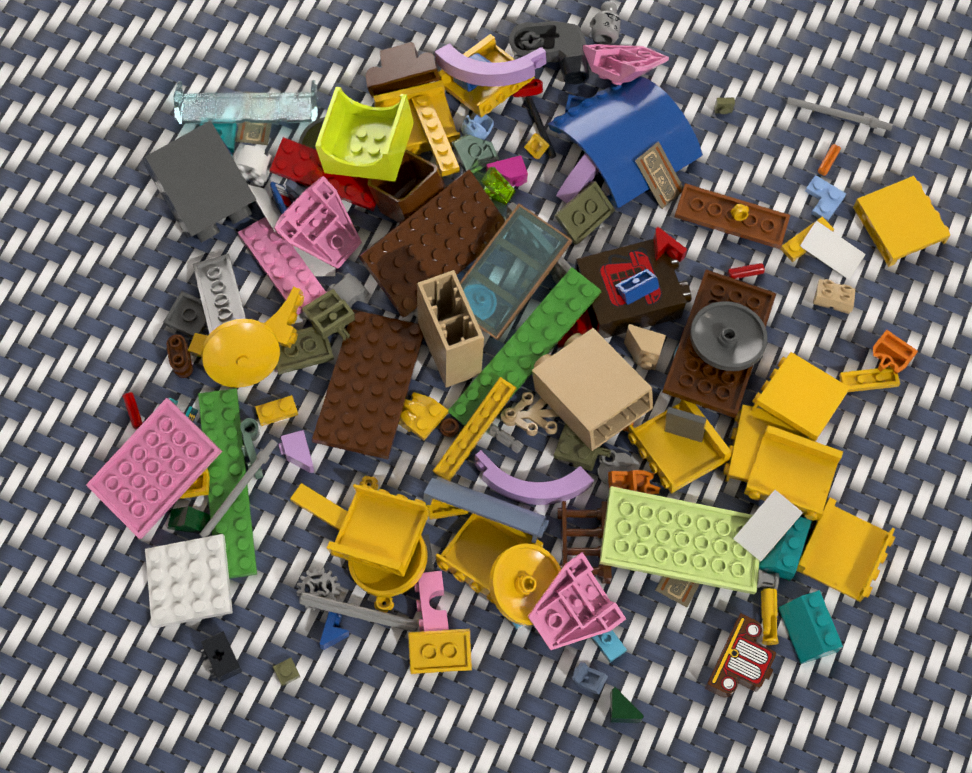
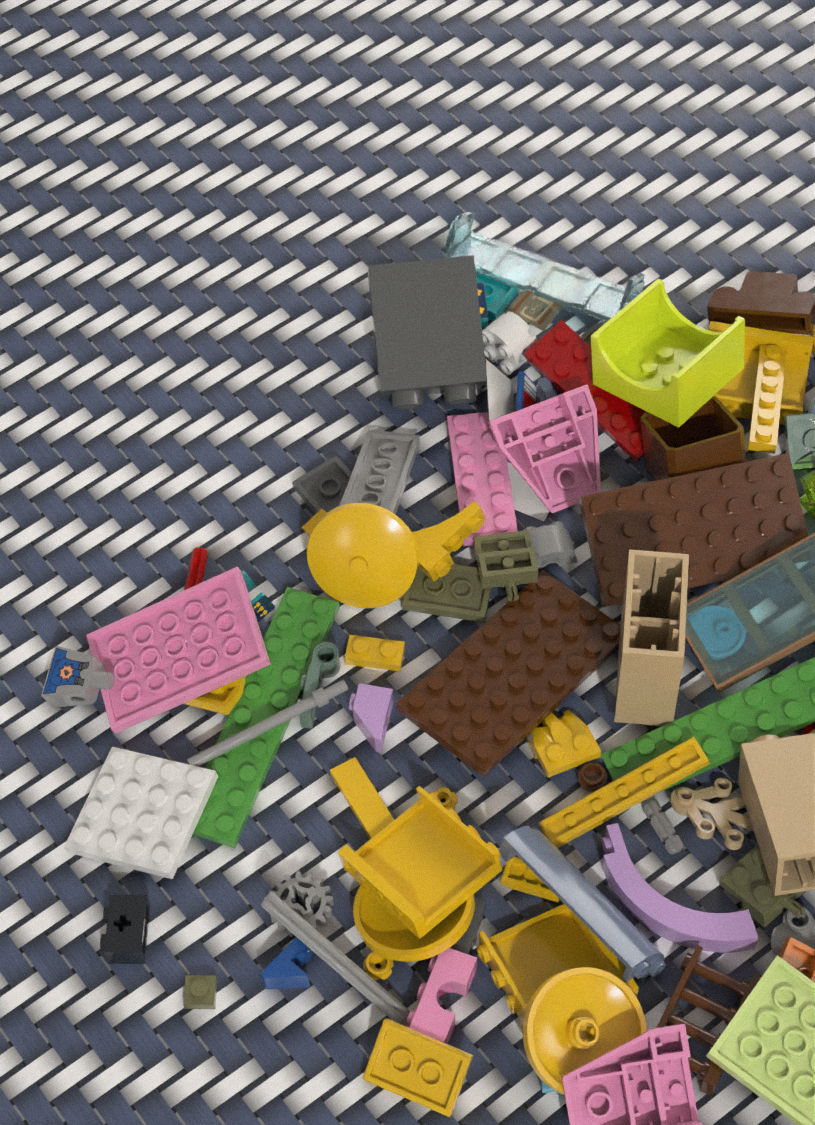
camera: 35 degrees right, 10 degrees down
reddish brown brick [166,334,193,378] -> none
dark green slope [167,506,210,534] -> none
none -> light grey torso [41,646,114,707]

